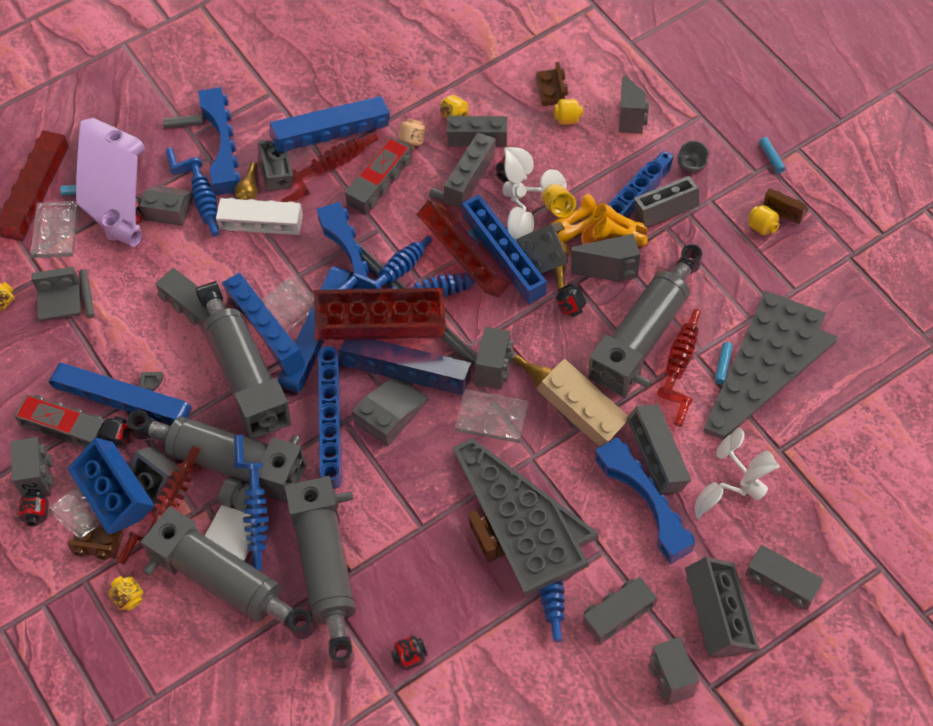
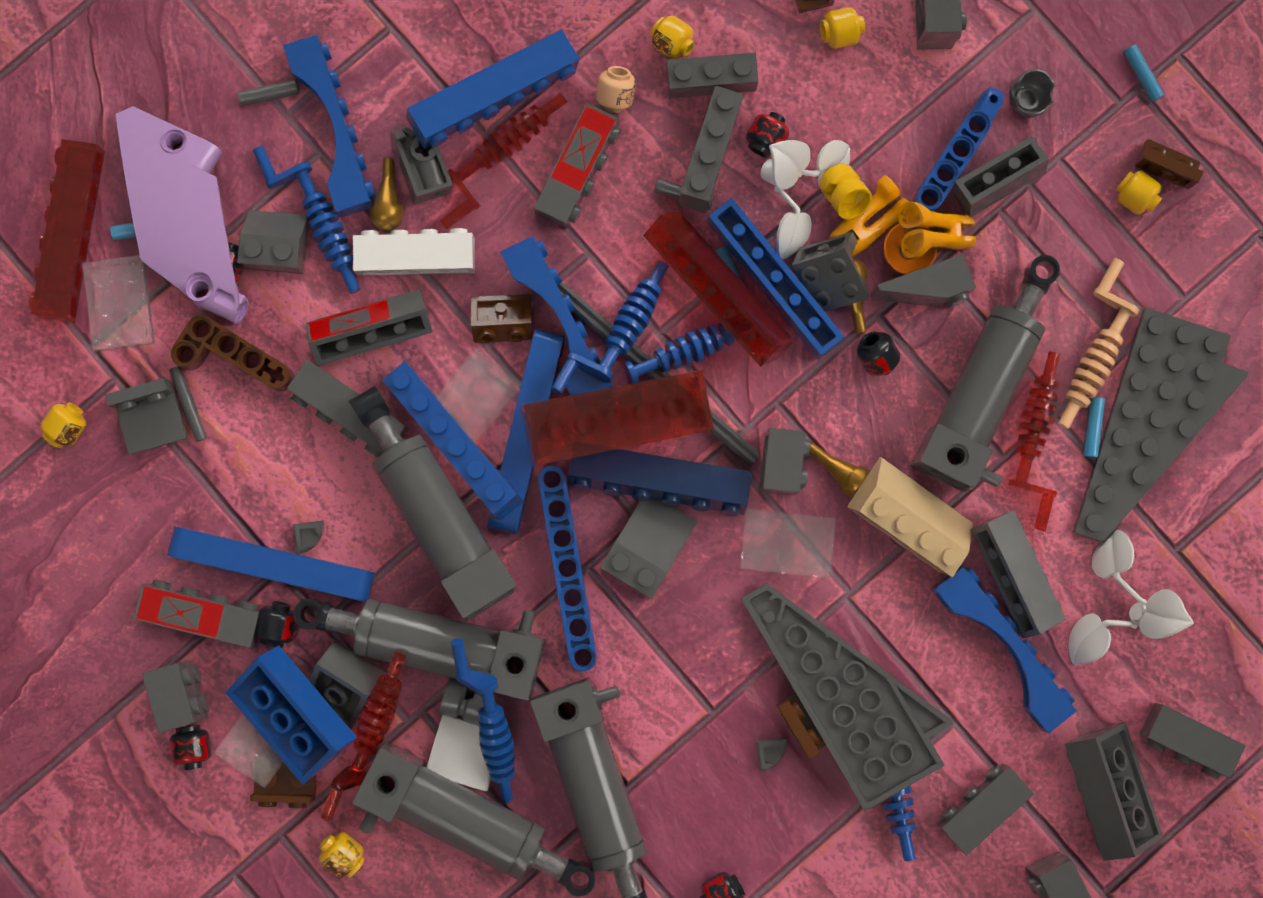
camera: 10 degrees left, 25 degrees up
none -> reddish brown beam [171,315,295,391]
none -> dark grey brick [306,289,433,366]
none -> reddish brown bracket [471,294,533,344]
none -> dark grey tile [756,738,787,772]
none -> light nougat piece [1058,258,1139,429]

